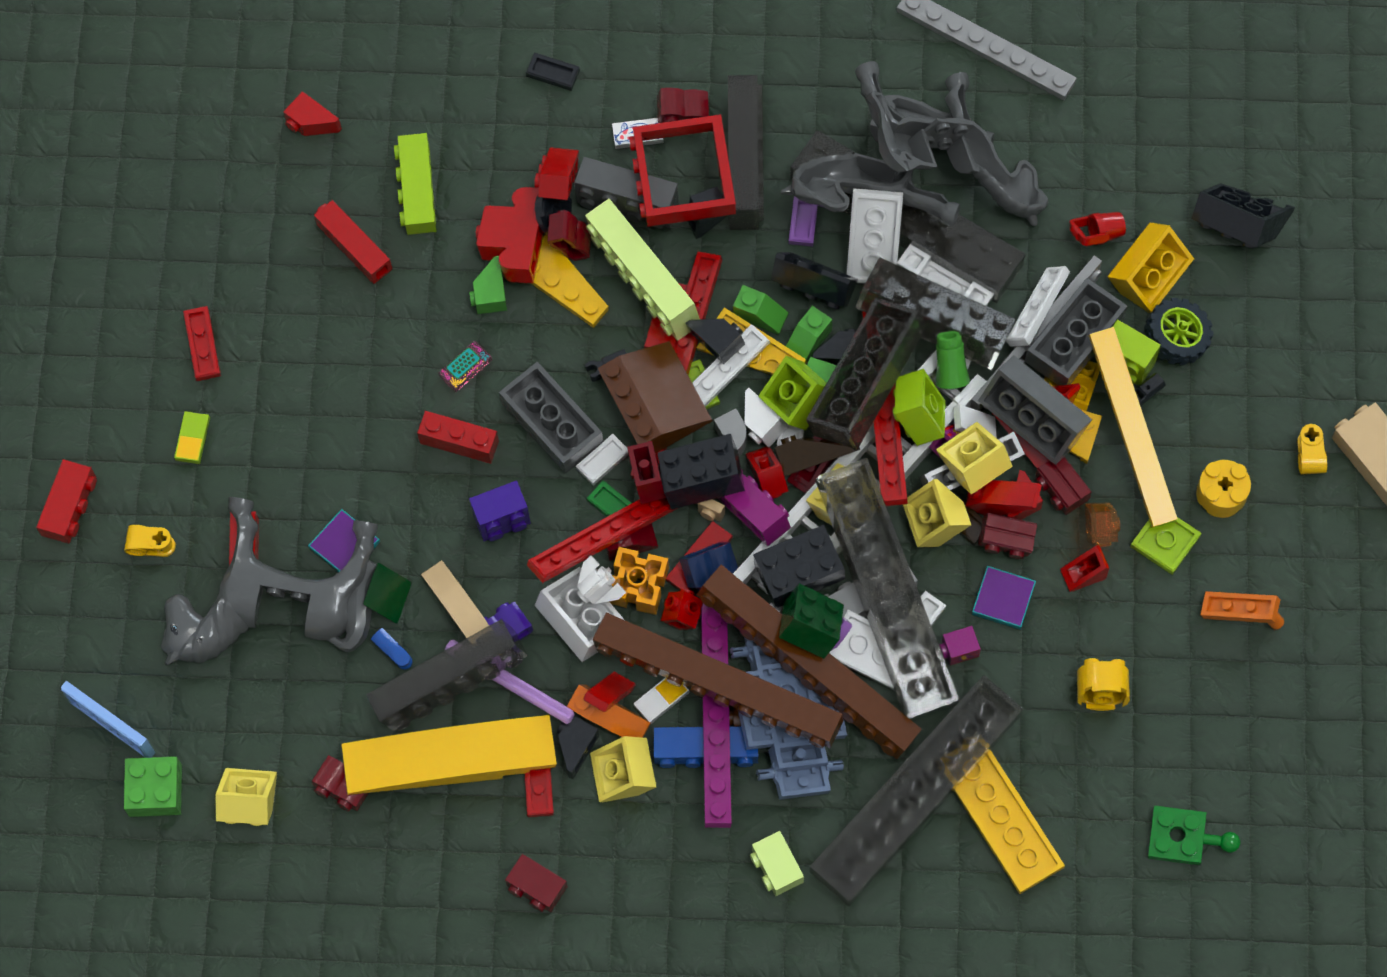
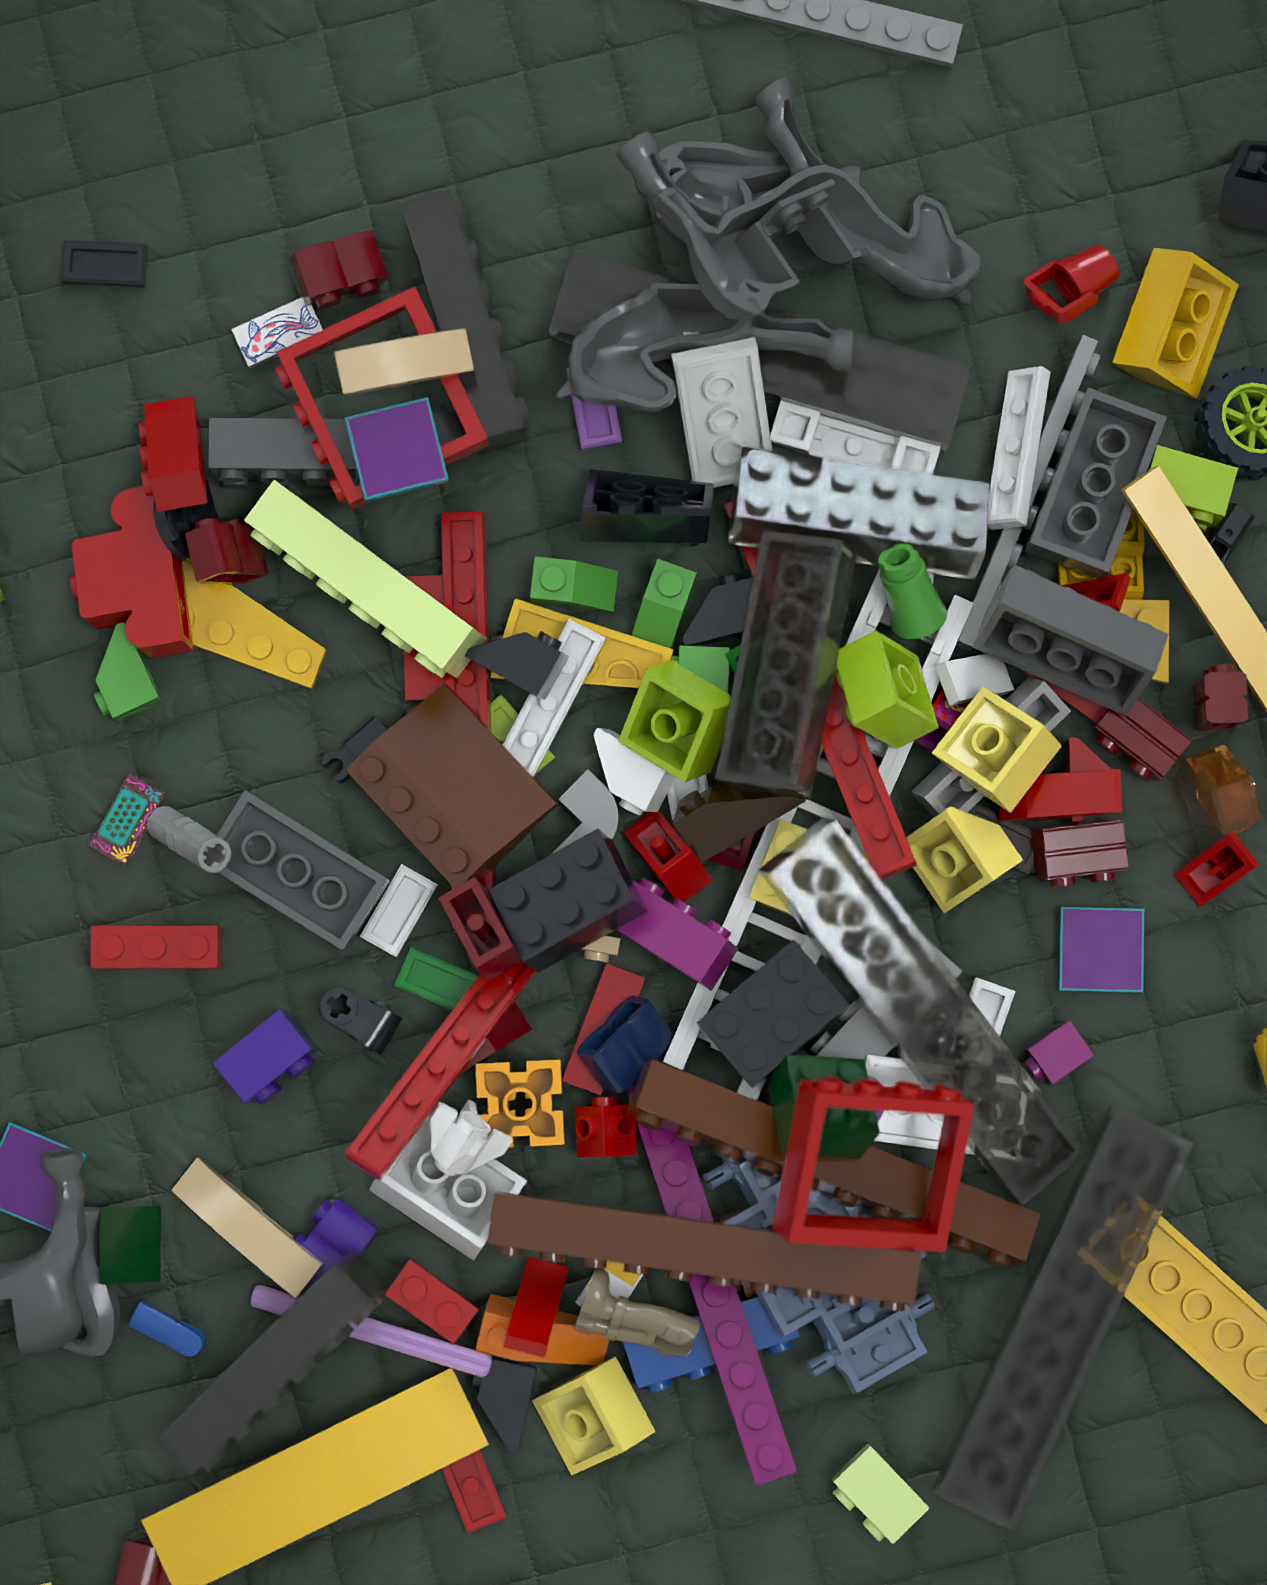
camera: 20 degrees left, 15 degrees up
none -> light grey axle [147,806,231,873]
none -> black piece [320,987,403,1055]
none -> tan slope [335,328,475,396]
none -> dark purple tile [345,397,449,502]
none -> red brick [385,1258,480,1344]
none -> dark tan piece [574,1268,700,1357]
none -> red window [772,1075,975,1252]
none -> dark red brick [1193,664,1248,731]

